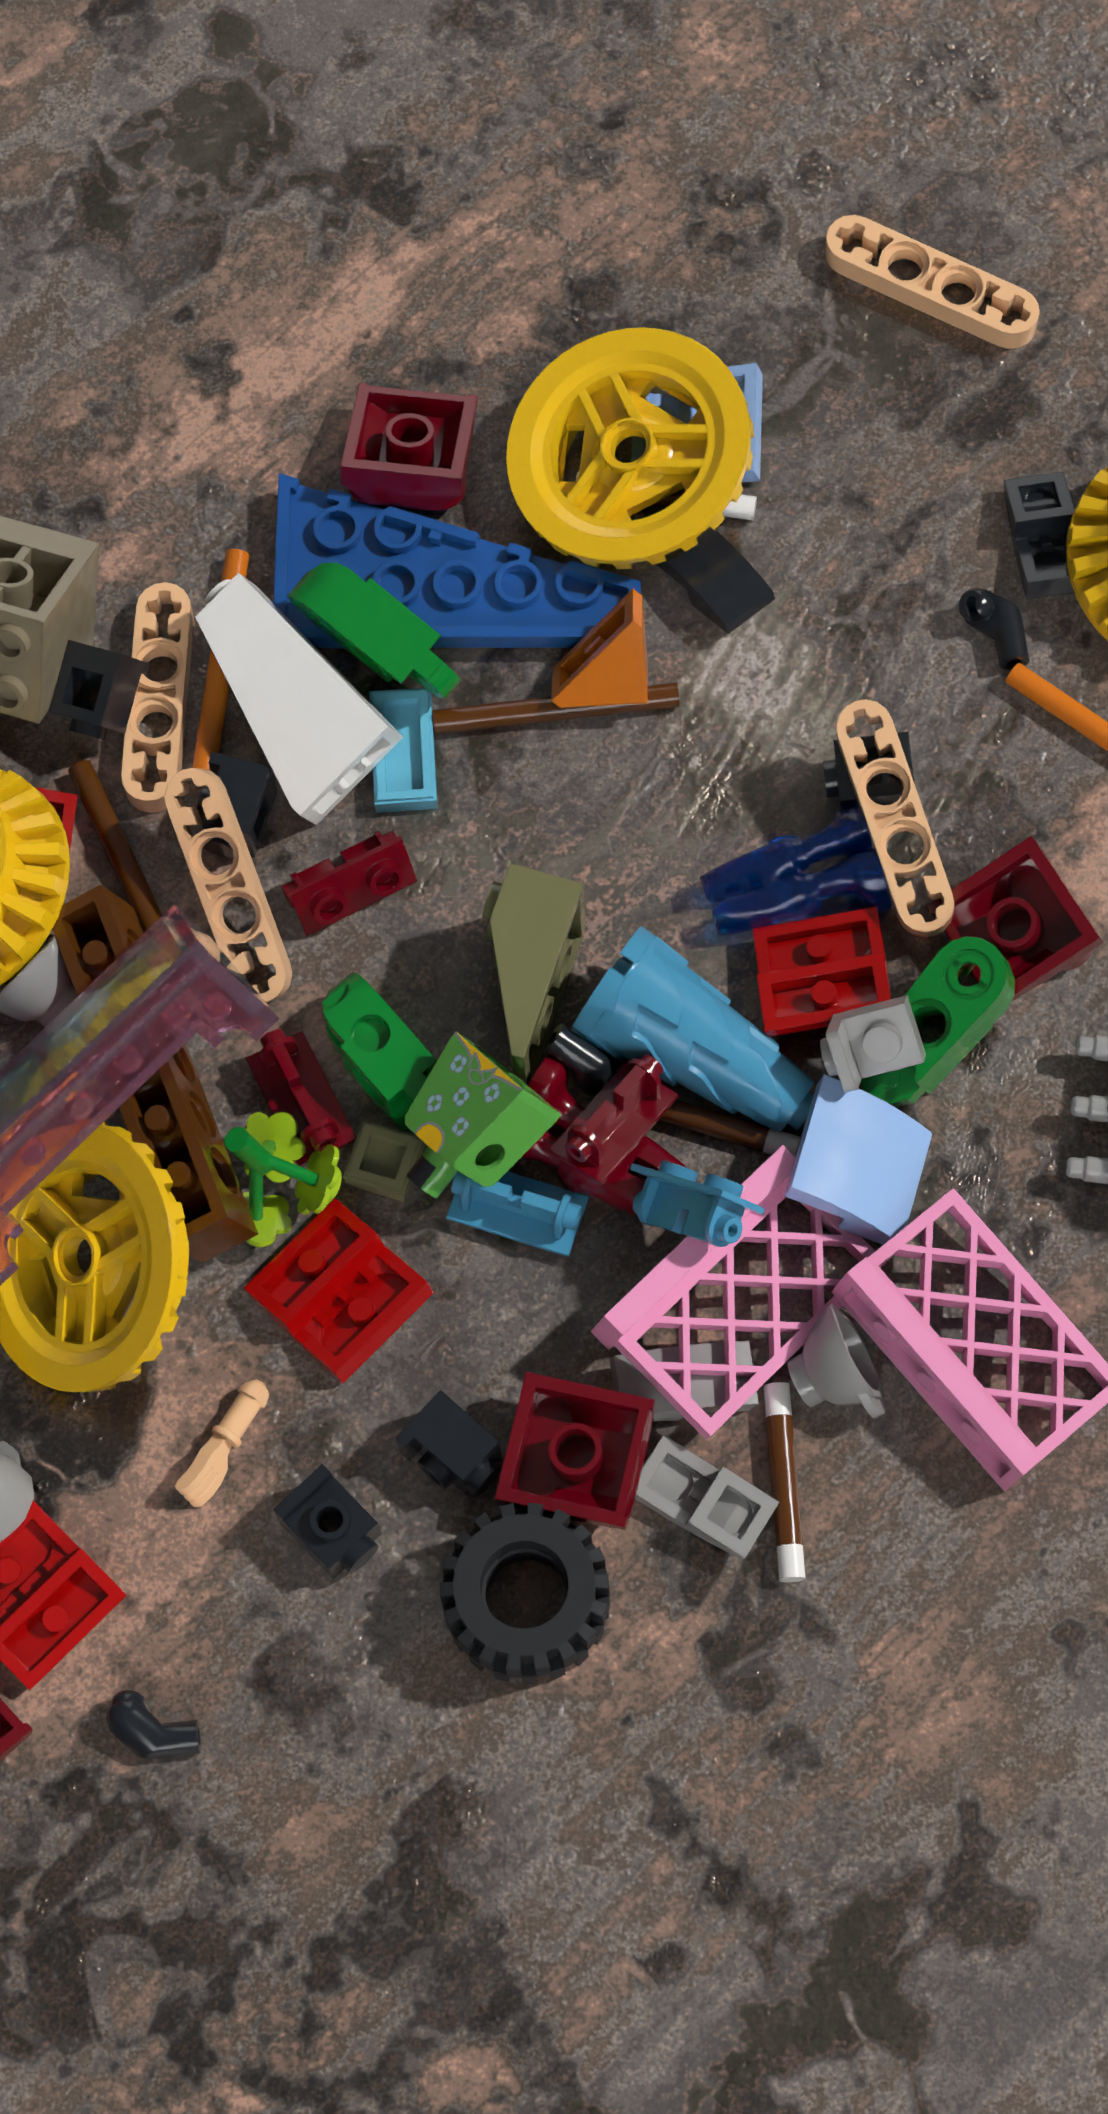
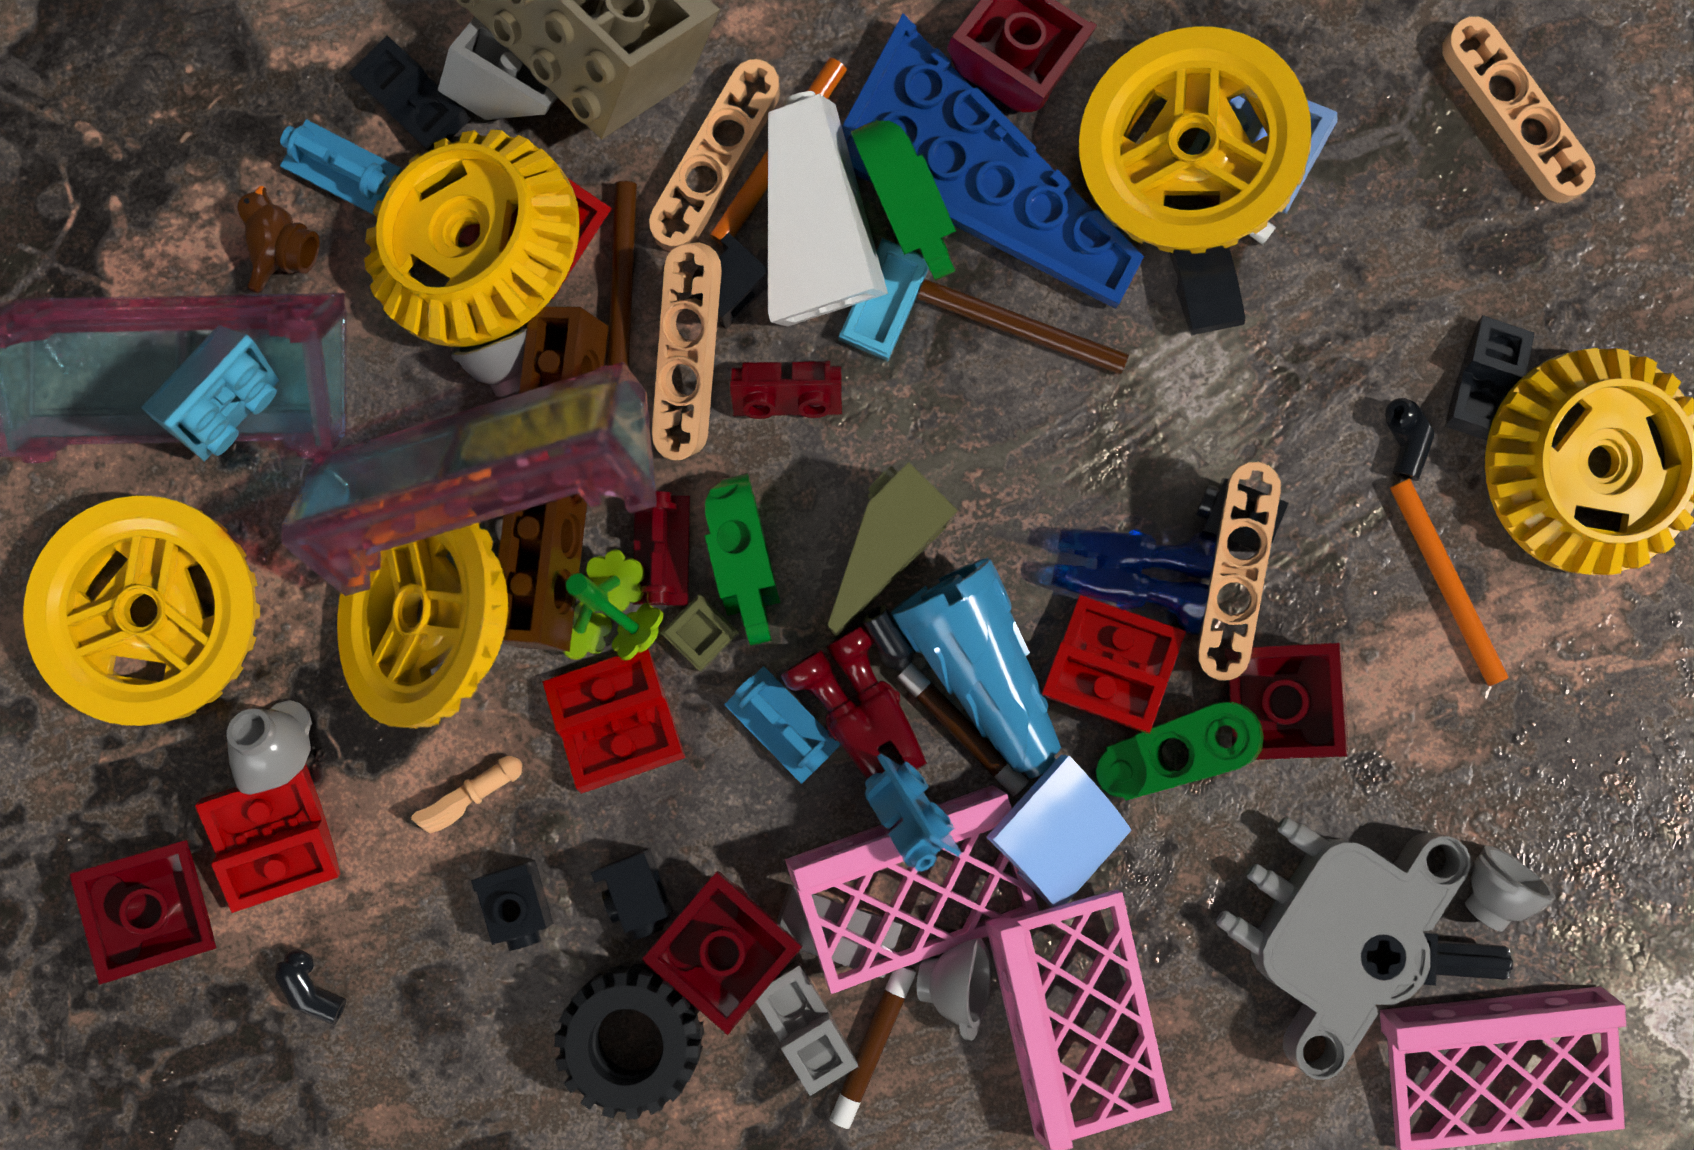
camera: 25 degrees right, 15 degrees up
black brick [49,640,150,740] -> none
bright green torso [405,1032,561,1199] -> none
dark red hinge [549,1054,678,1186] -> none
orange slope [551,589,648,708] -> none
light grey bracket [820,995,926,1093] -> none

